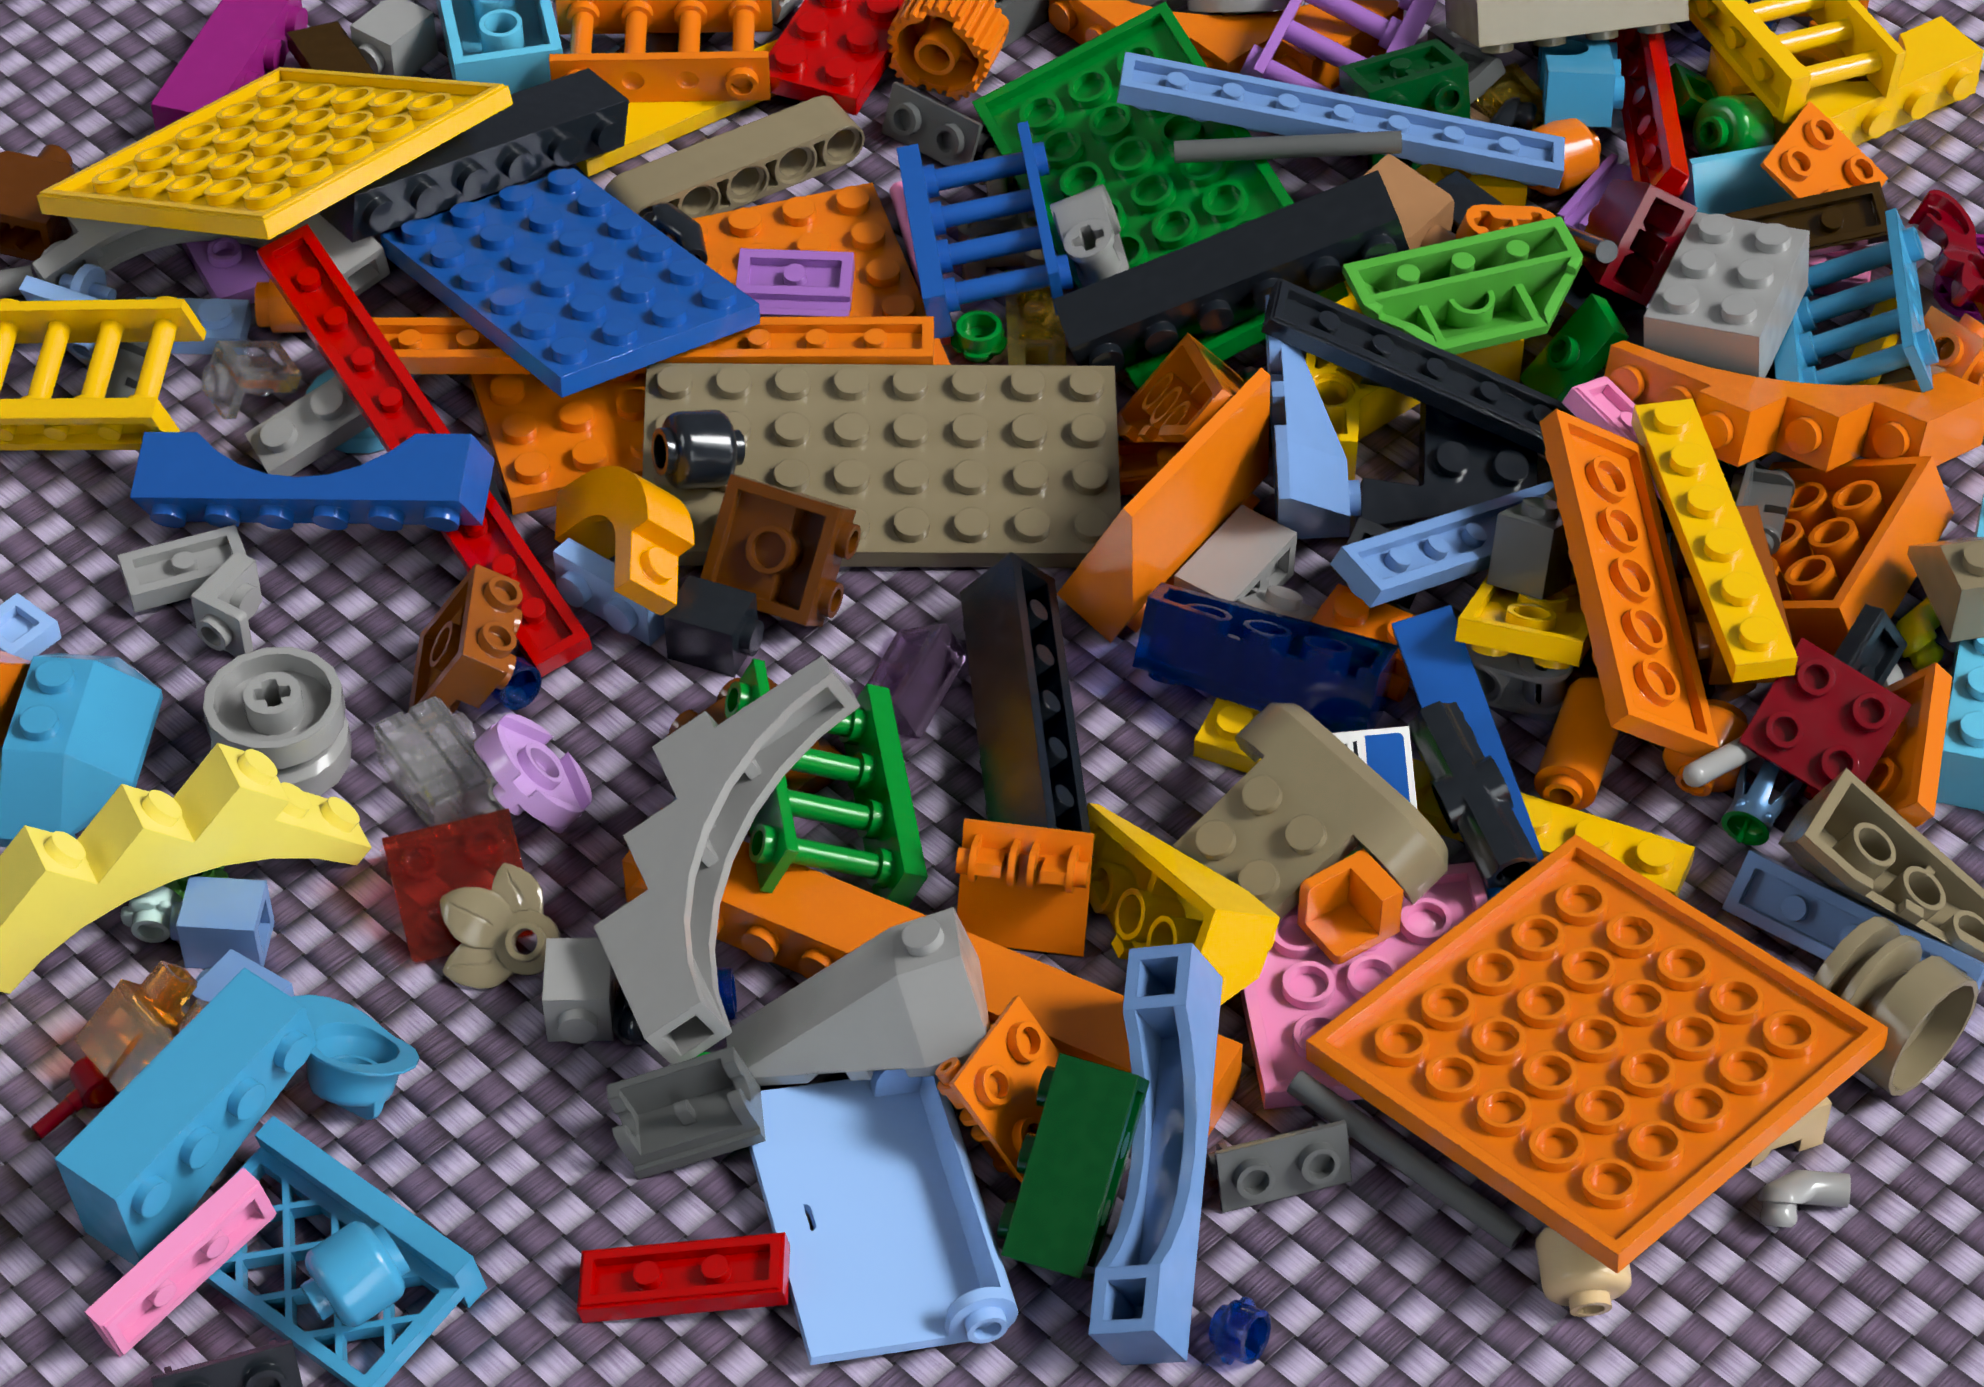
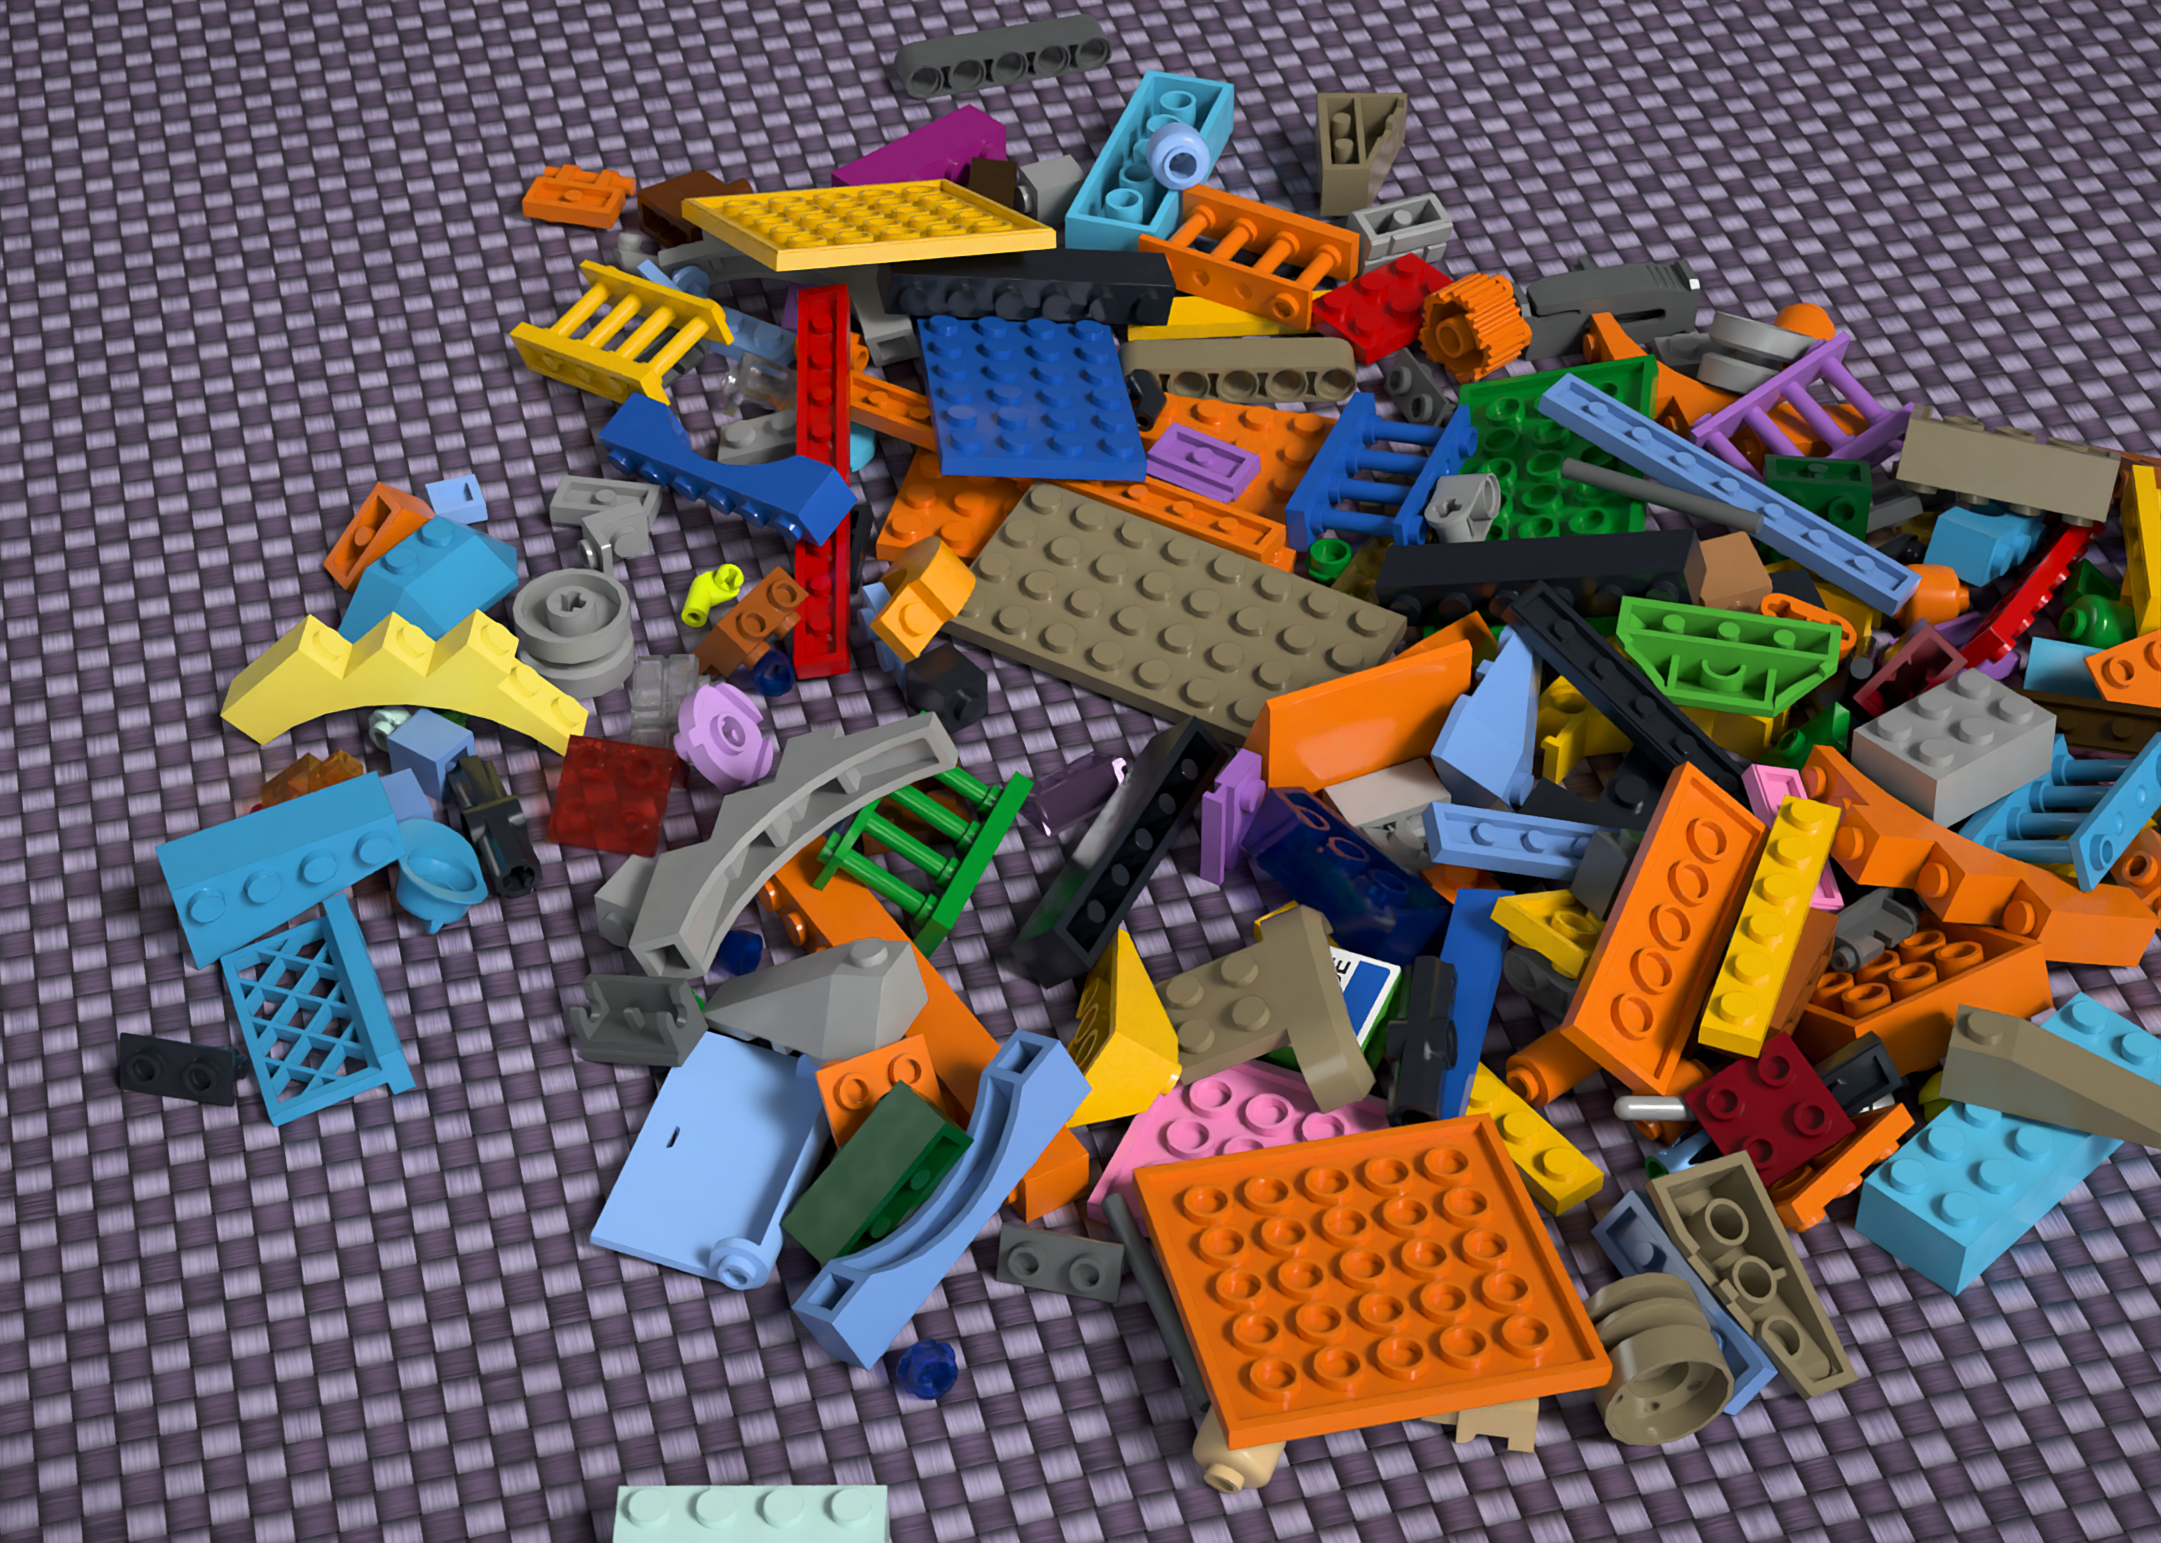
camera: 30 degrees right, 5 degrees down
bright pink tile [84,1167,277,1357] -> none
dark azure head [300,1221,411,1328] -> none
dark tan plate [440,863,561,989] -> none
red tile [577,1232,790,1323] -> none
black head [651,410,745,490] -> none
reddish brown plate [700,474,861,627] -> none
orange hinge [955,818,1094,957] -> none
orange panel [1297,848,1404,965] -> none
light grey arm [1757,1170,1851,1228] -> none
none -> black piece [447,755,543,899]
none -> neon yellow arm [681,564,744,628]
none -> medium lavender plate [1200,748,1266,886]

